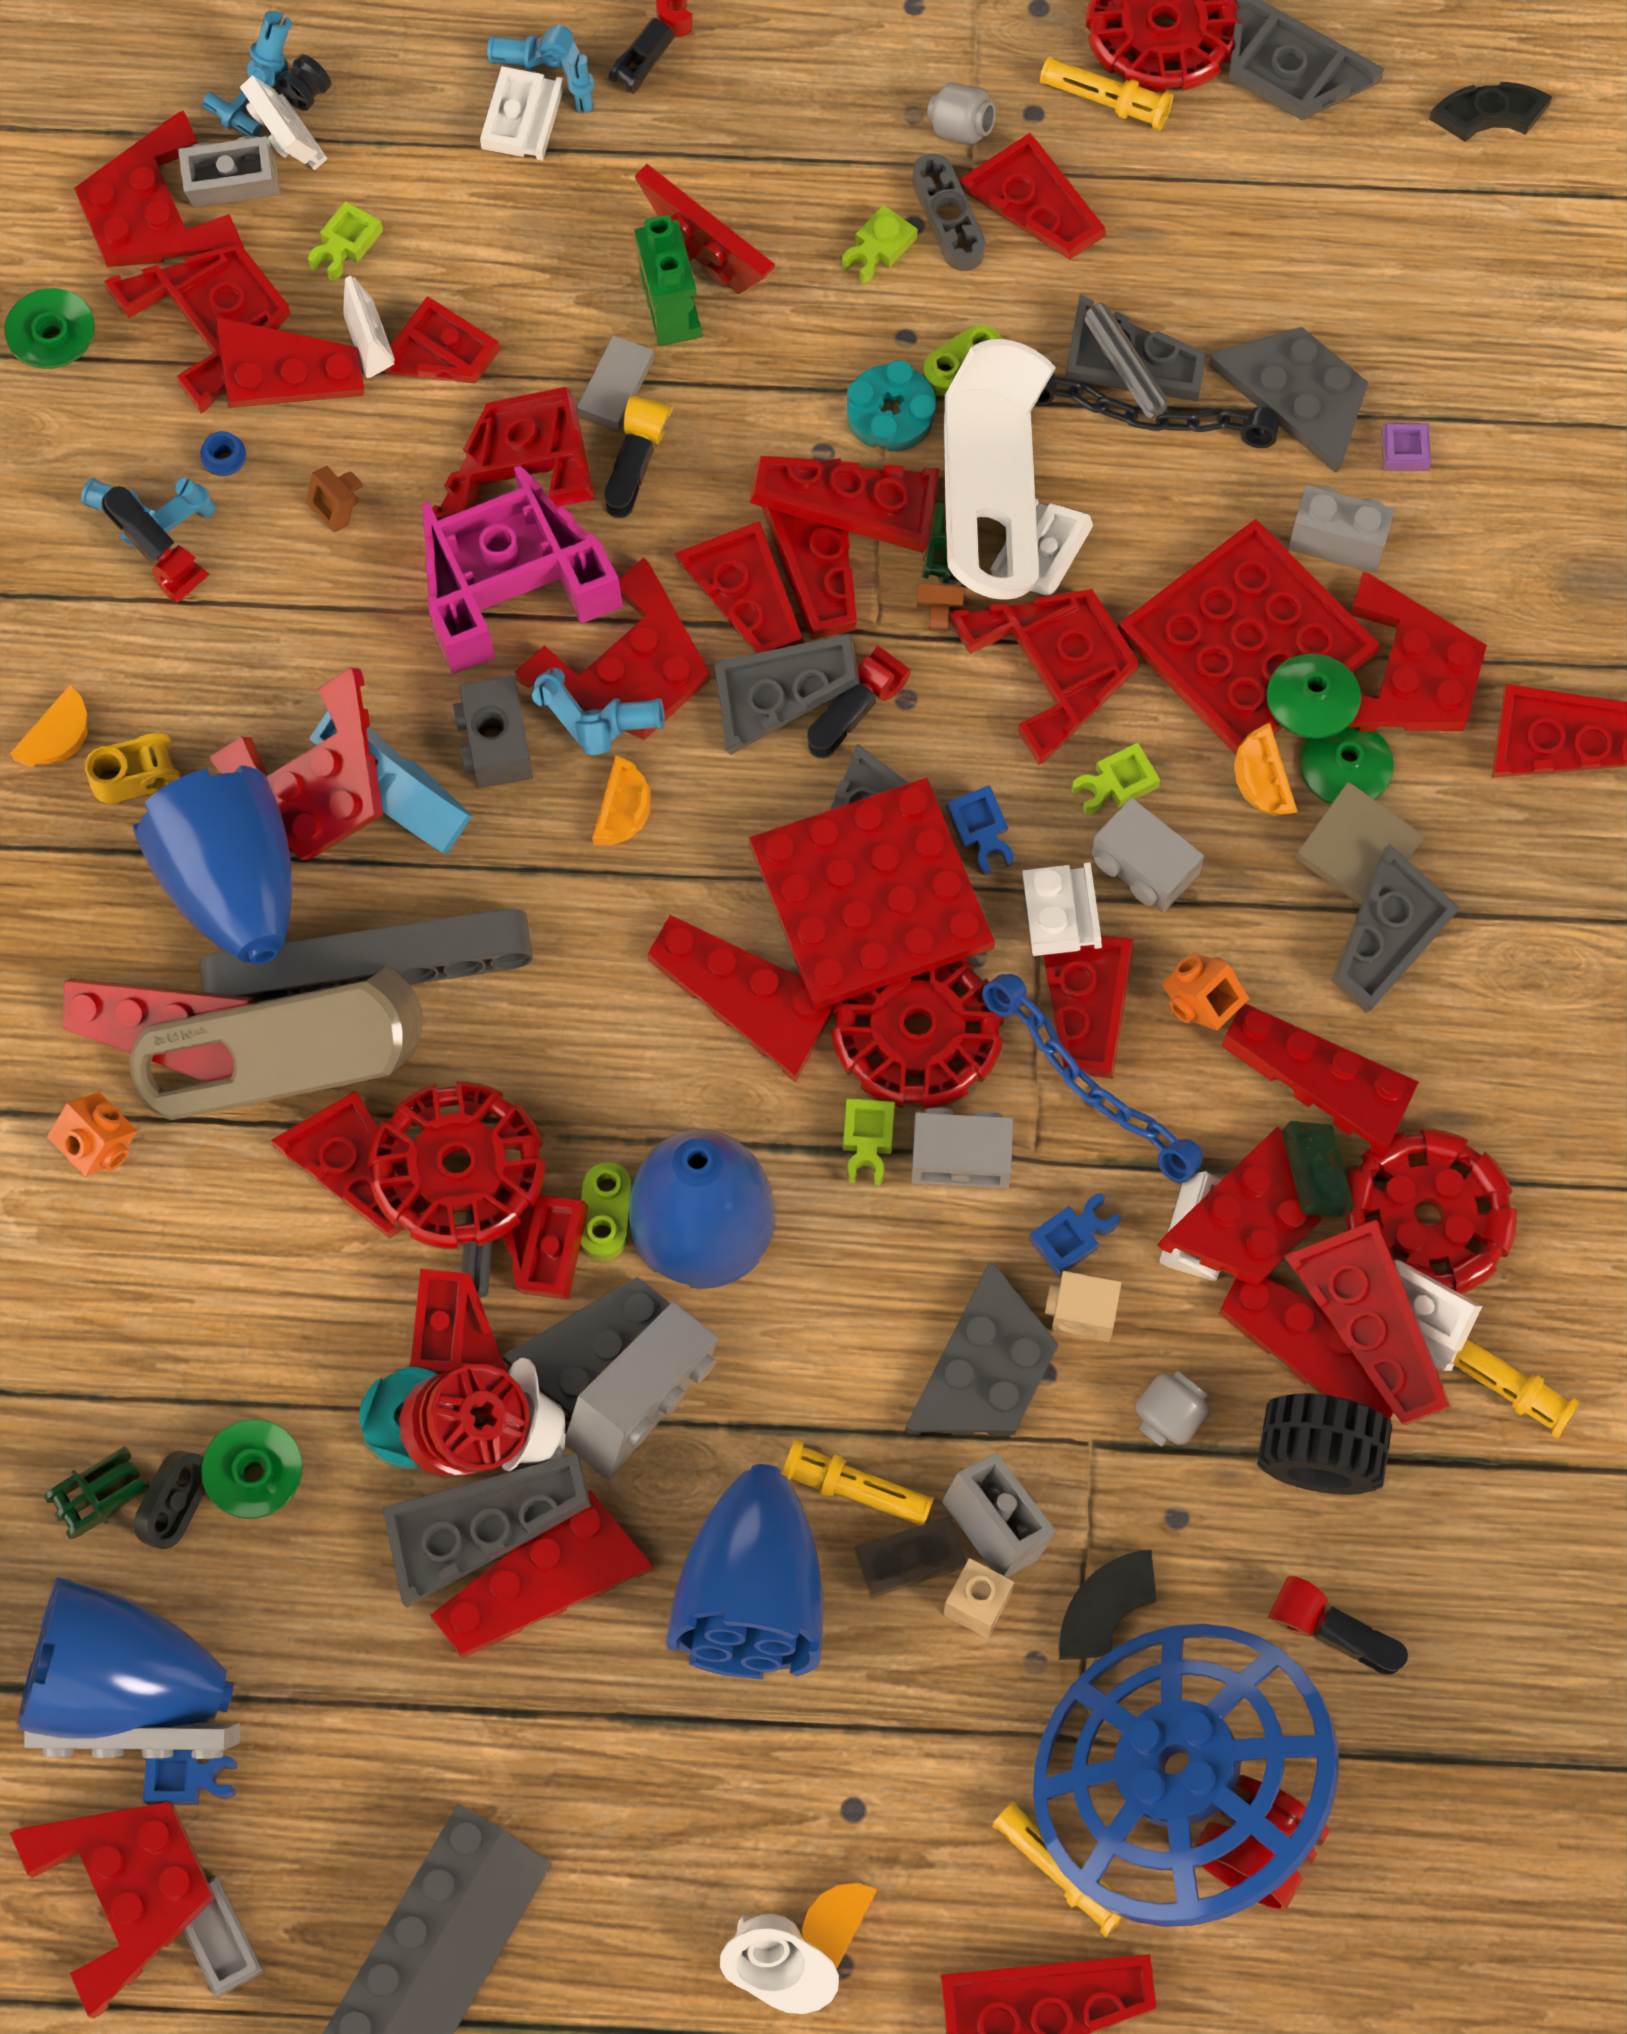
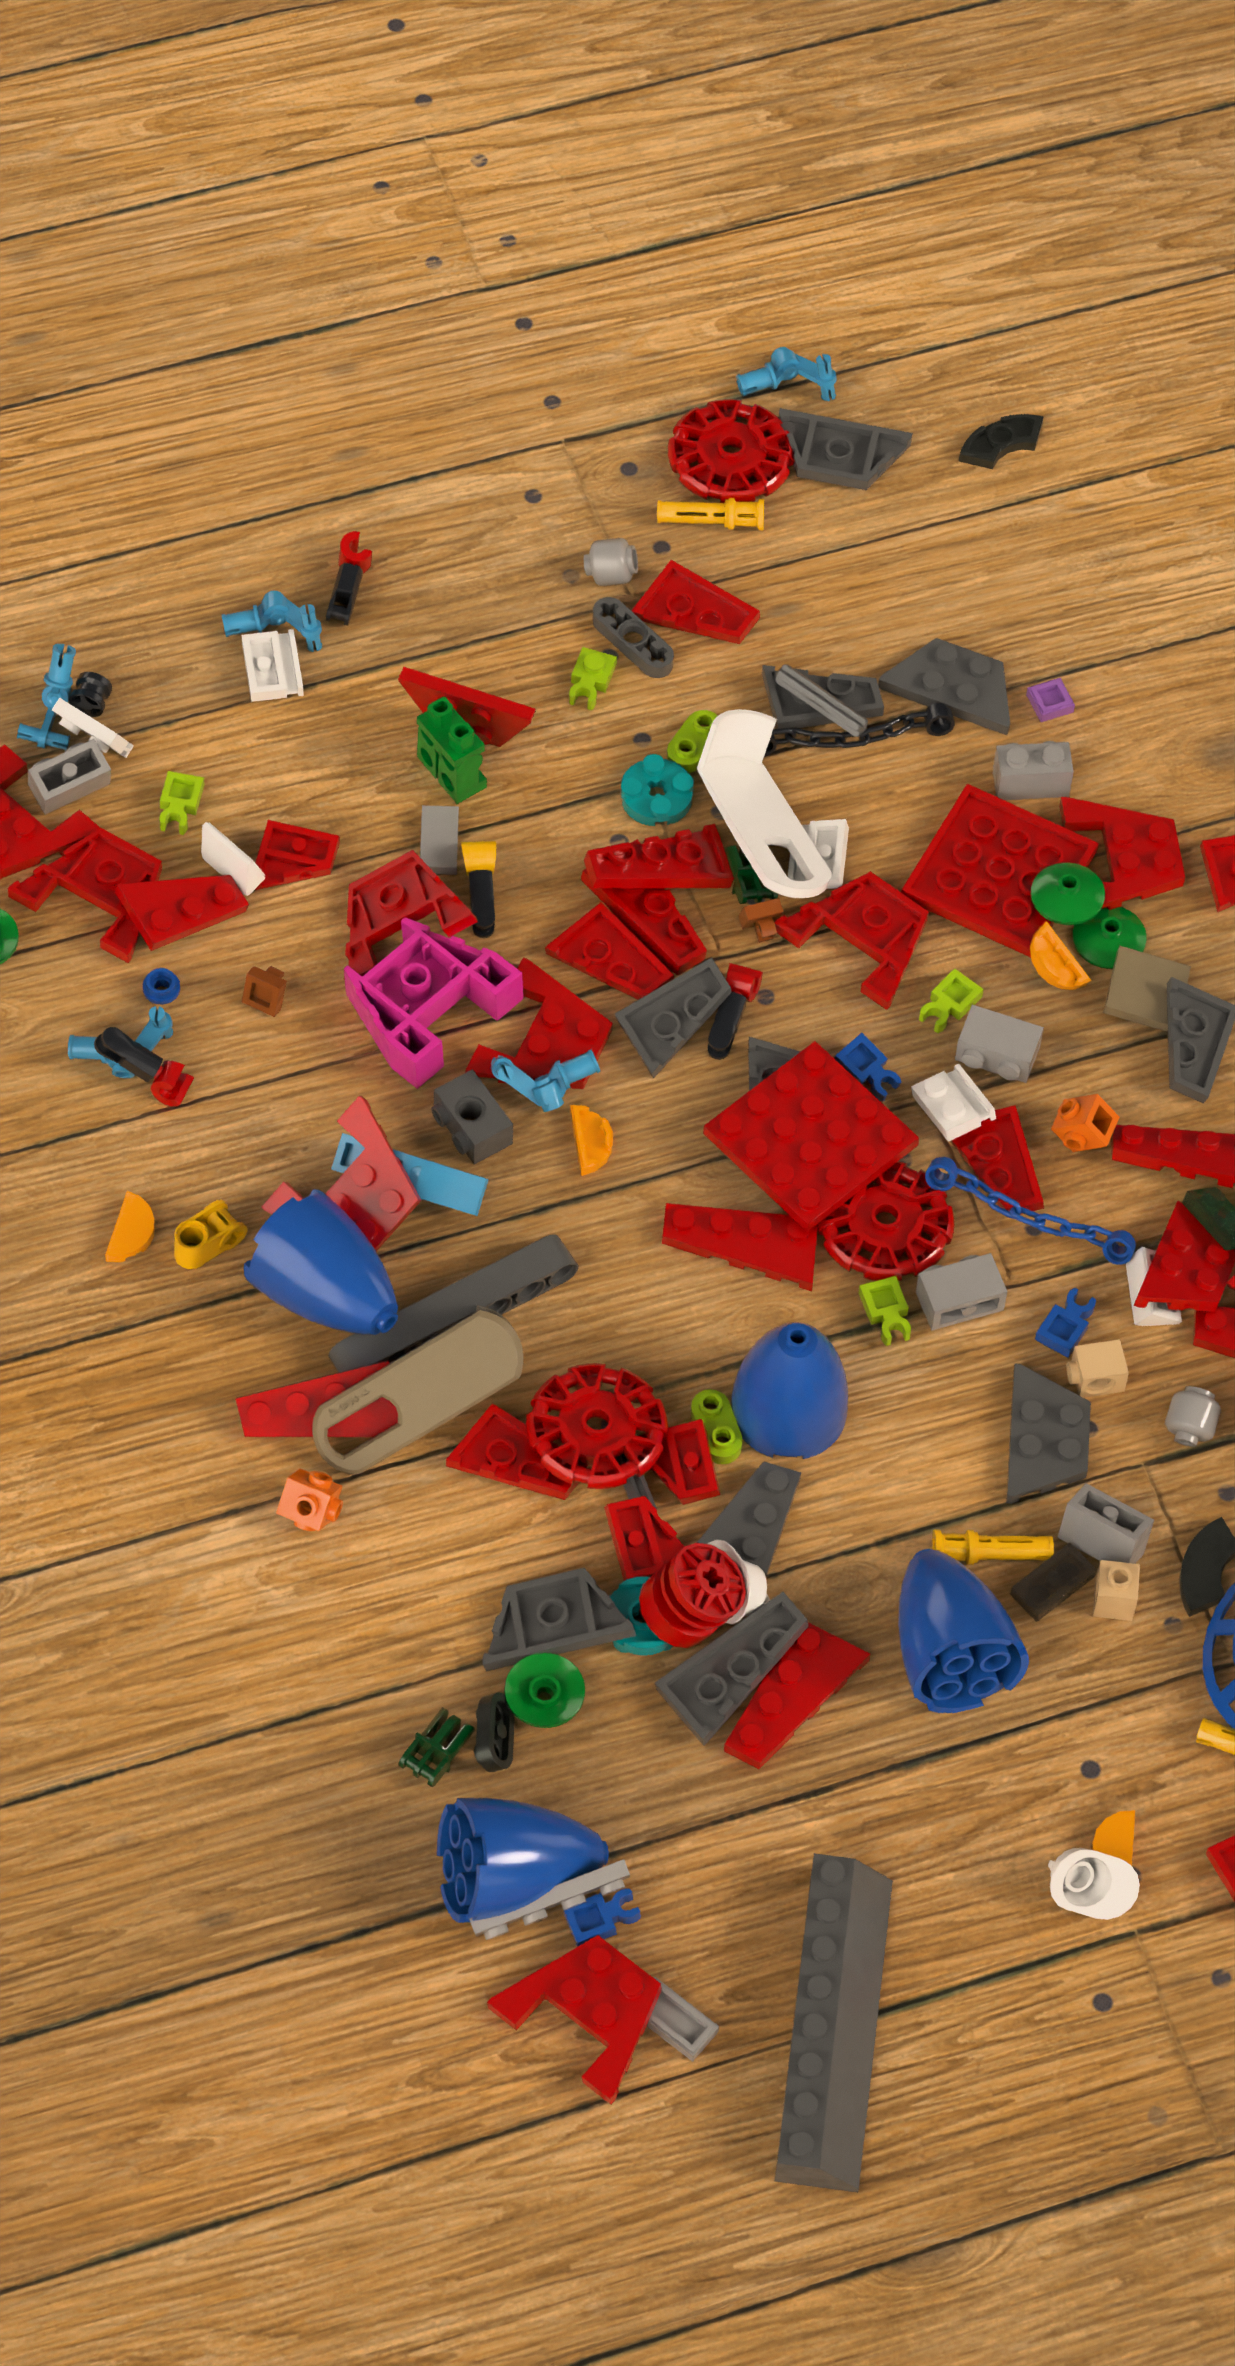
camera: 25 degrees left, 10 degrees down
light grey wedge [565,1302,719,1481] -> none
none -> dark grey wing [482,1568,636,1672]

